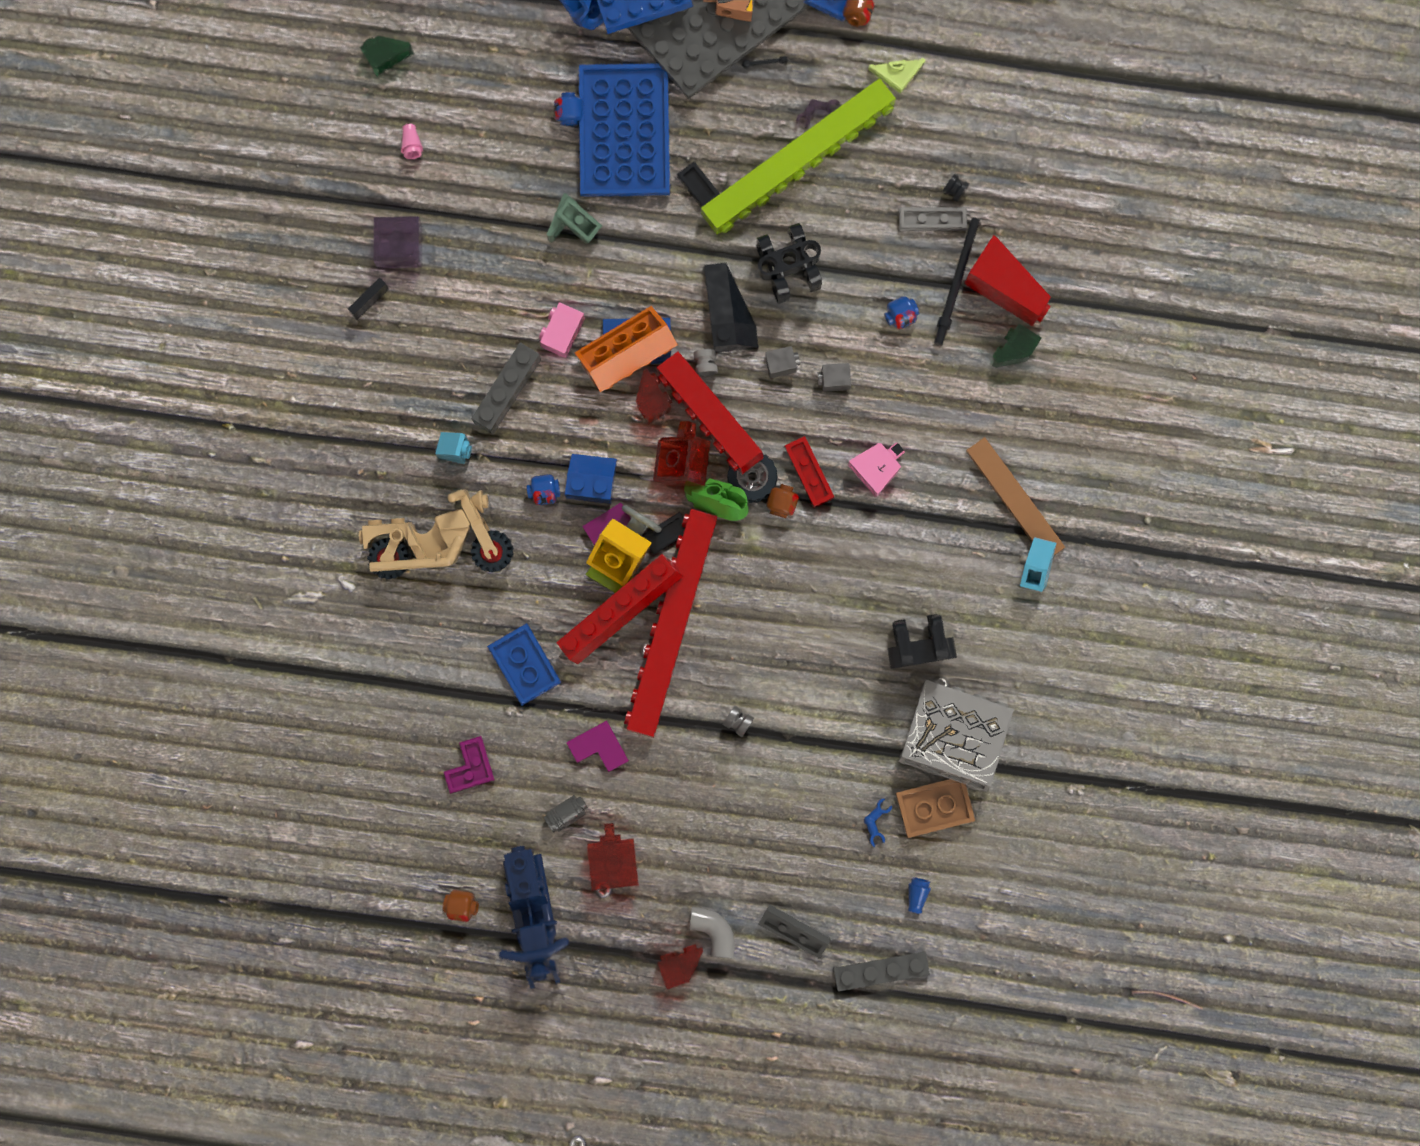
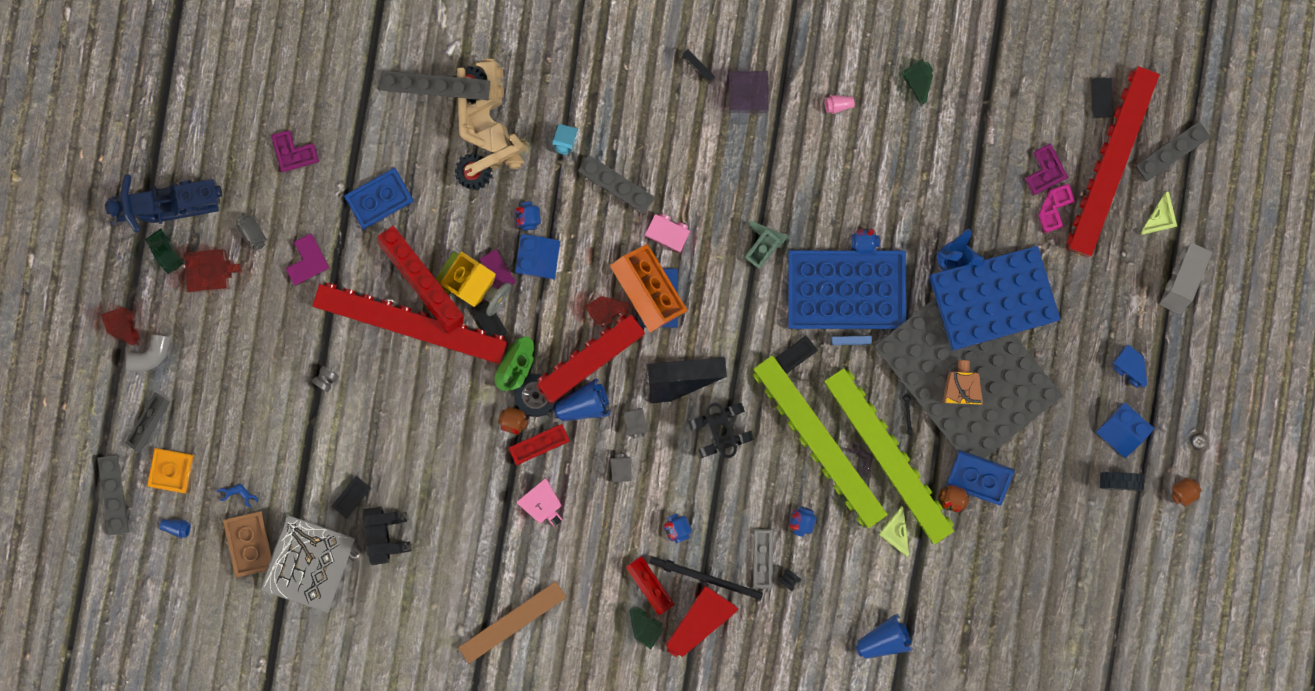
camera: 85 degrees right, 5 degrees up
dark orange head [443,890,479,922] -> none
clear red hinge [653,421,711,487] -> none
light grey wheel [693,349,718,376] -> none
medium azure slope [1020,537,1057,592] -> none
none -> clear green slope [145,228,184,274]
none -> light orange tile [147,448,194,494]
none -> black tile [331,476,372,519]
none -> dark grey plate [381,71,491,101]
none -> blue cone [554,379,610,421]
none -> red plate [626,556,675,616]
none -> blue head [789,506,817,537]
none -> lime brick [824,368,954,545]
none -> medium blue tile [831,336,872,345]
none -> blue cone [856,614,913,659]

